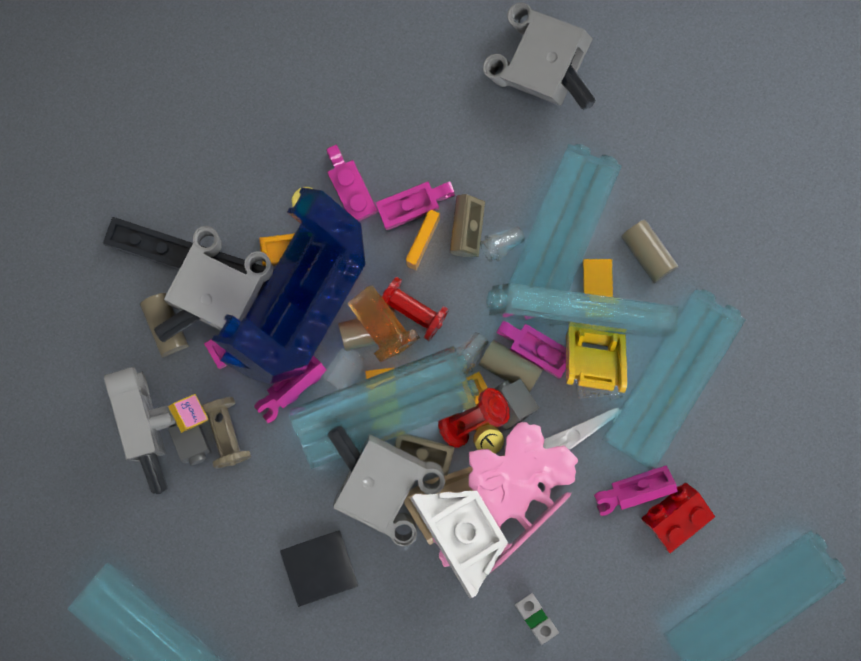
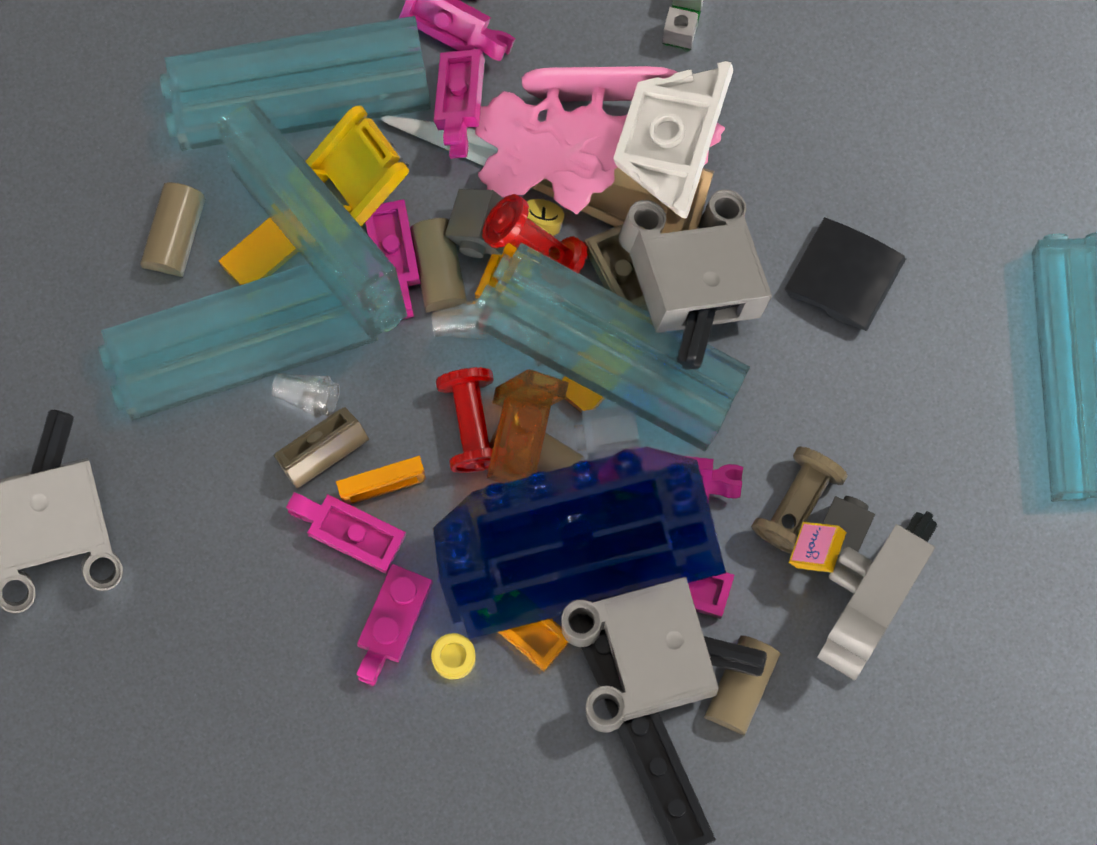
camera: 135 degrees left, 5 degrees down
none -> dark pink plate [434,49,485,159]

